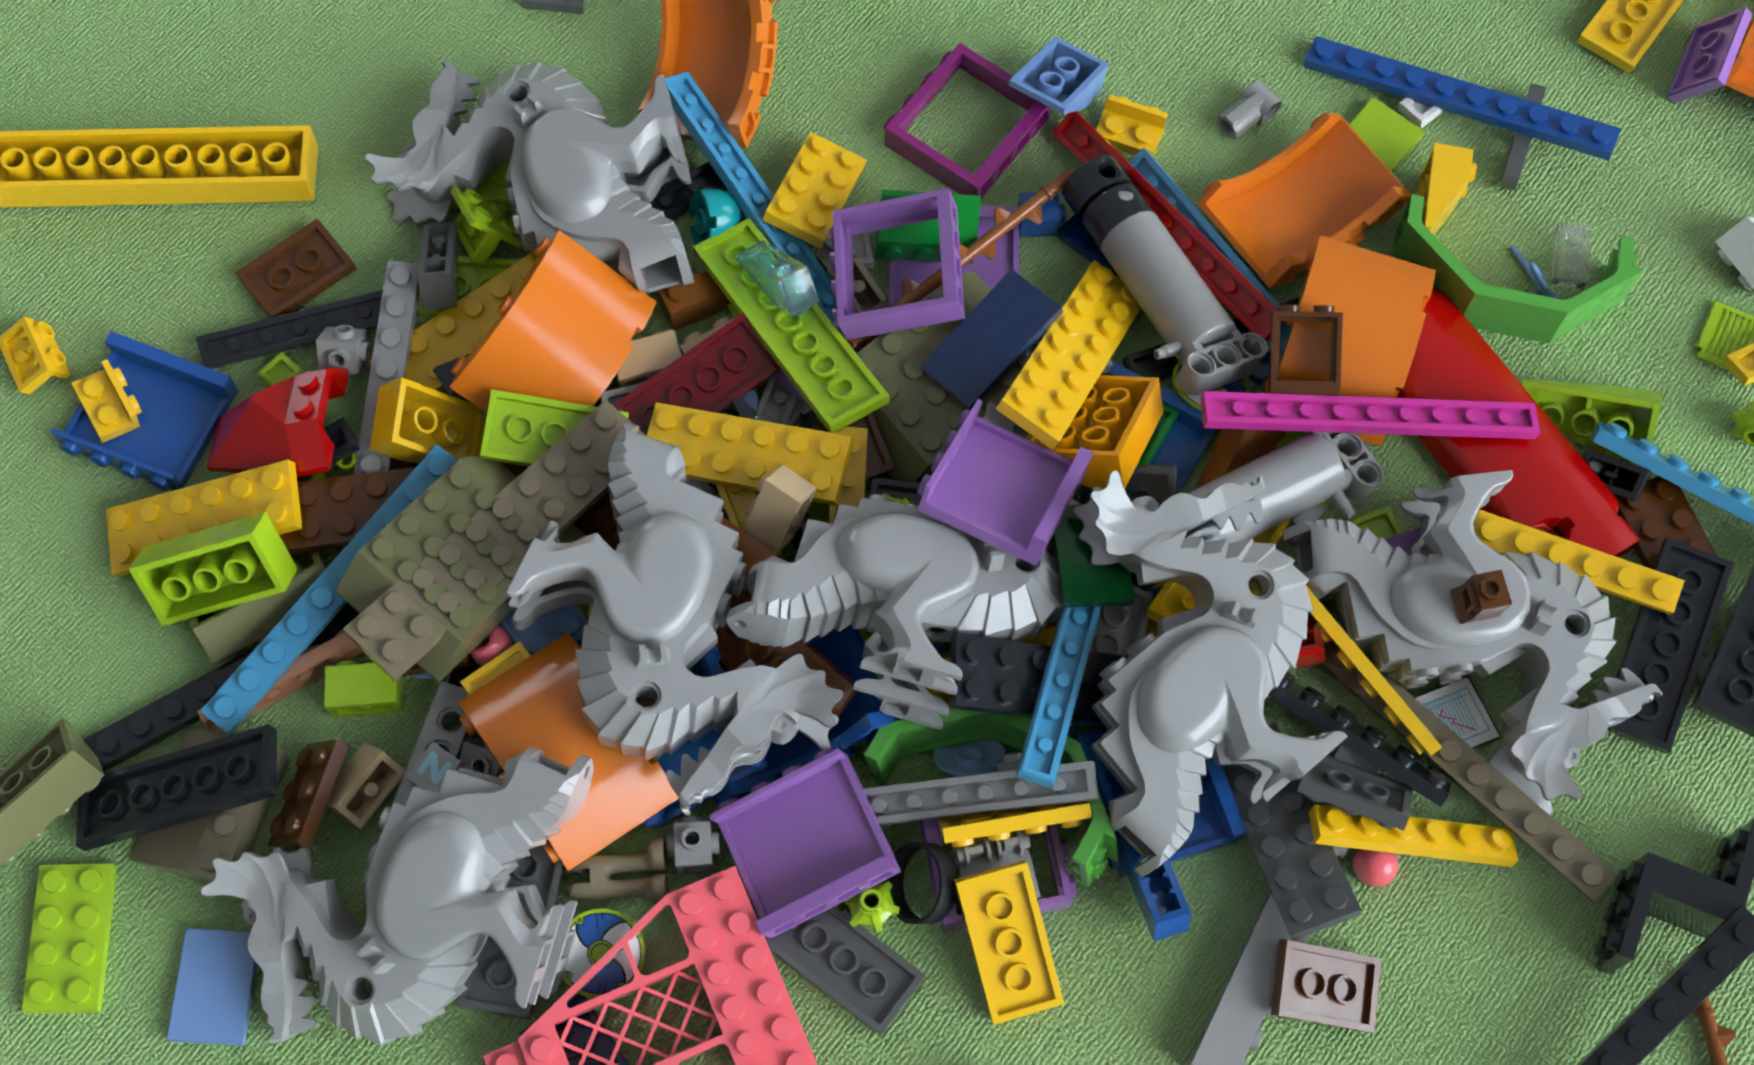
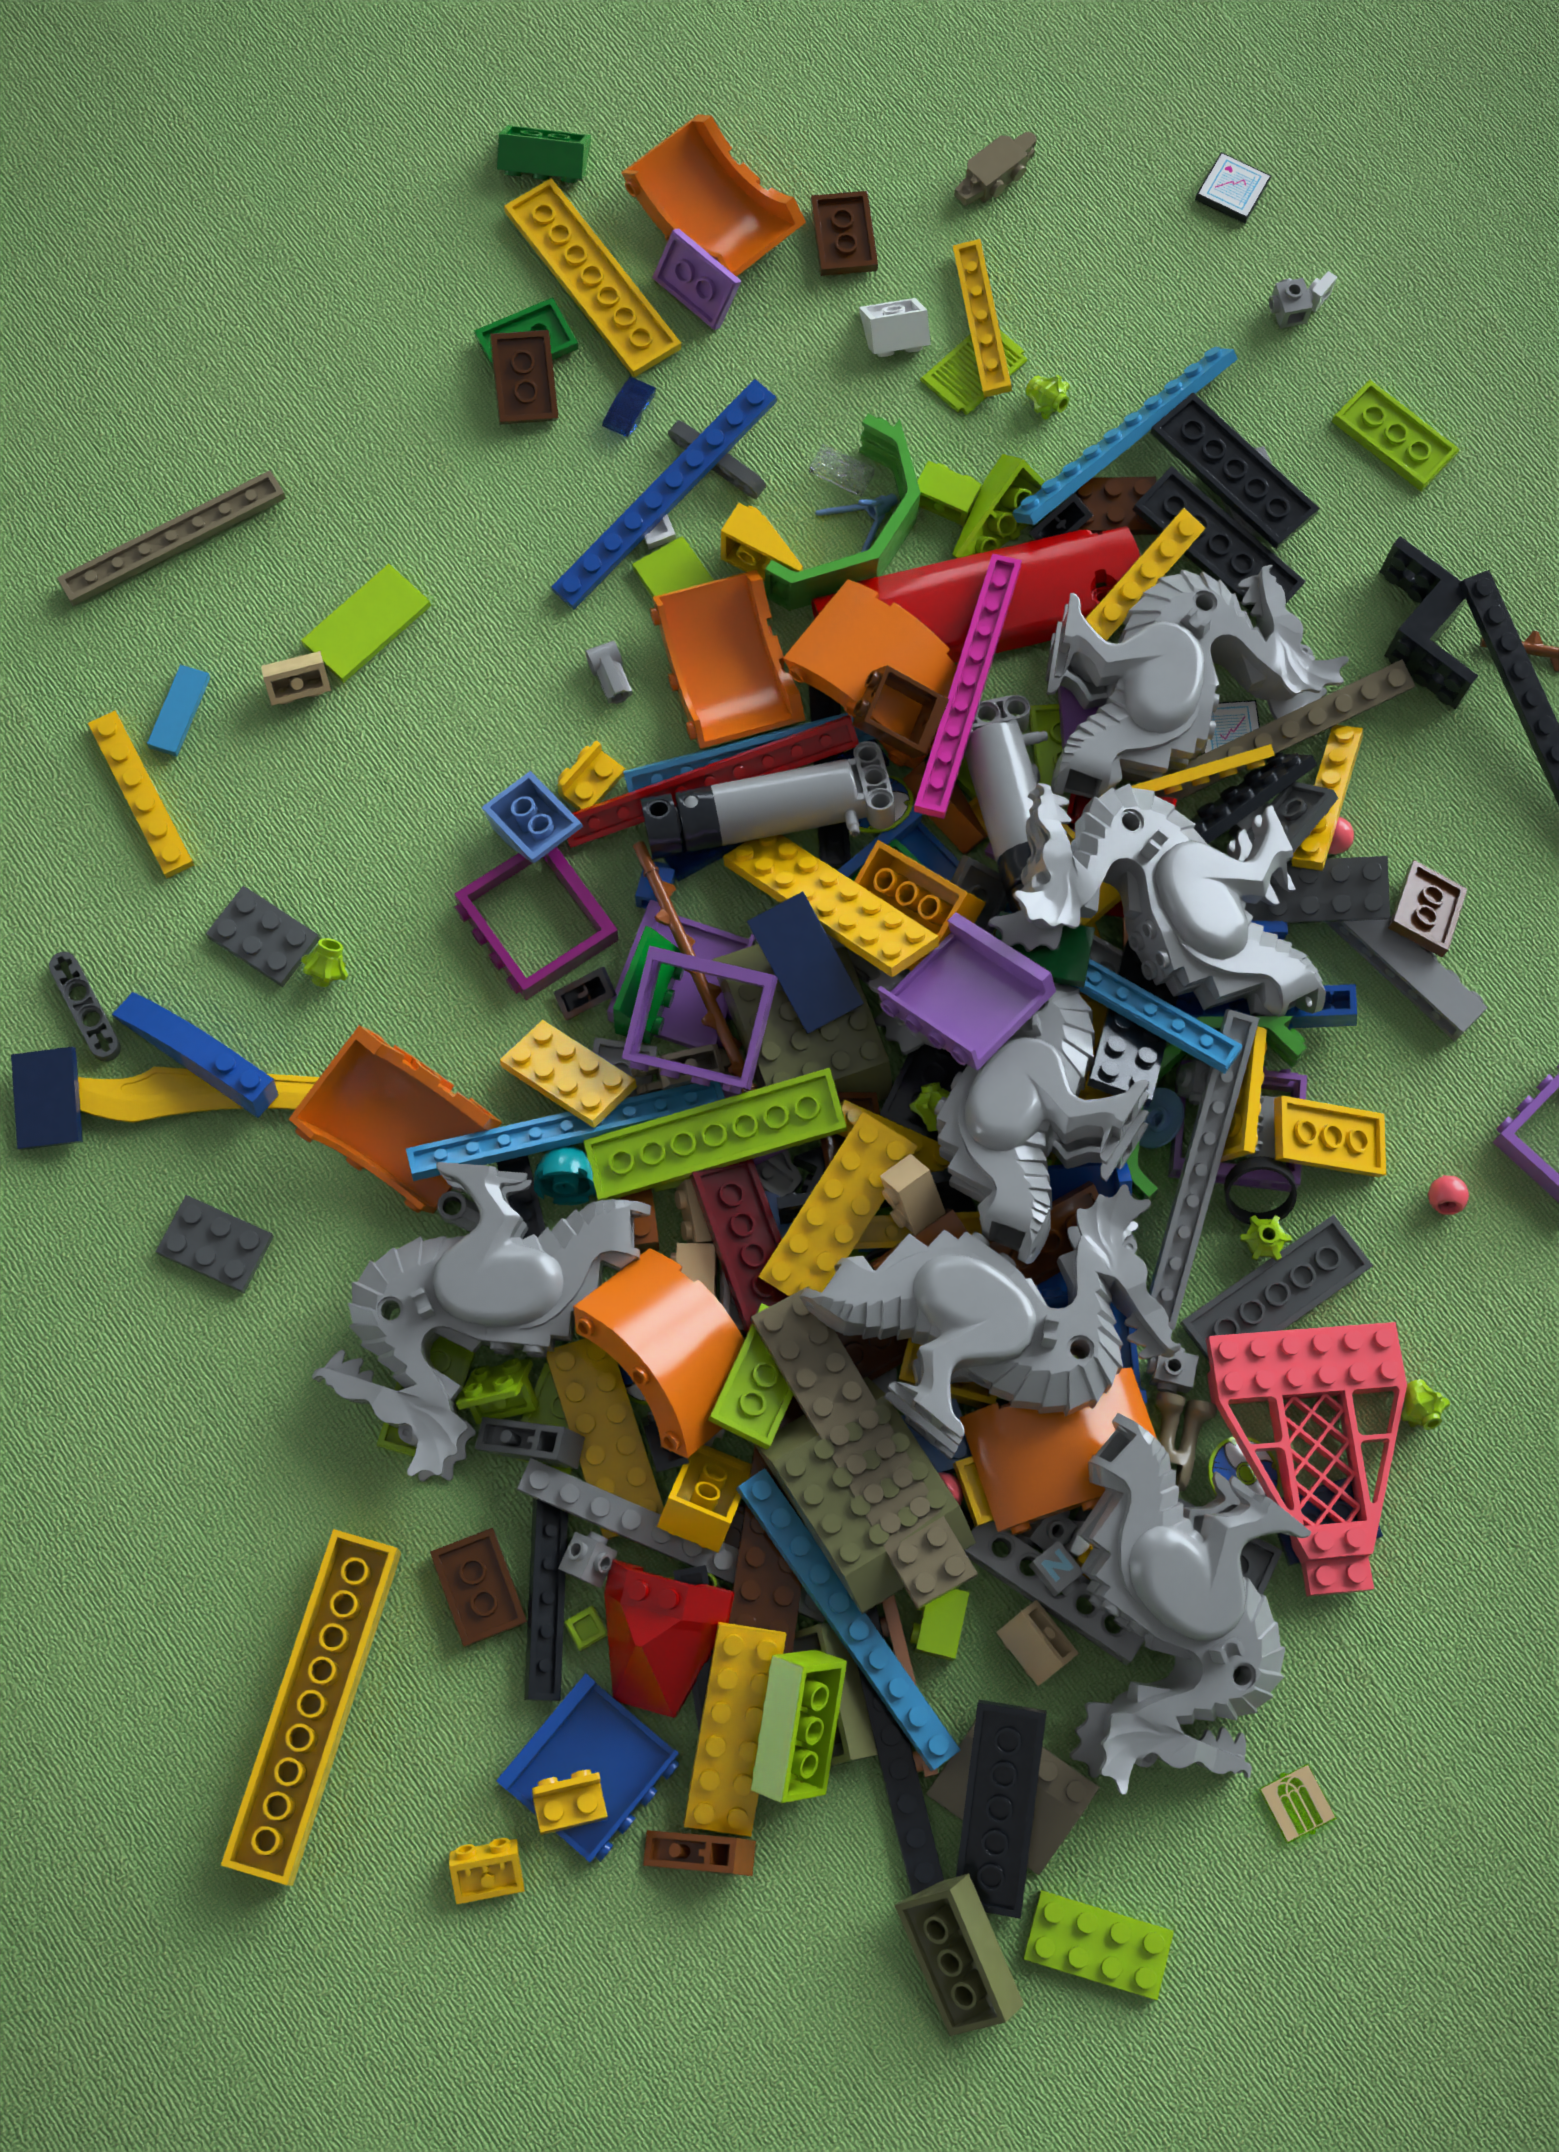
camera: 75 degrees left, 5 degrees up
medium blue tile [167,928,258,1046] -> none
reddish brown plate [268,739,349,849] -> none
medium lavender panel [709,748,901,938] -> none
clear light blue slope [735,240,819,317] -> none
reddish brown window [1450,569,1512,624] -> none
none -> black slope [553,967,617,1021]
none -> clear blue slope [602,377,656,437]
none -> dark orange slope [643,1830,756,1876]
none -> lime brick [917,460,982,526]

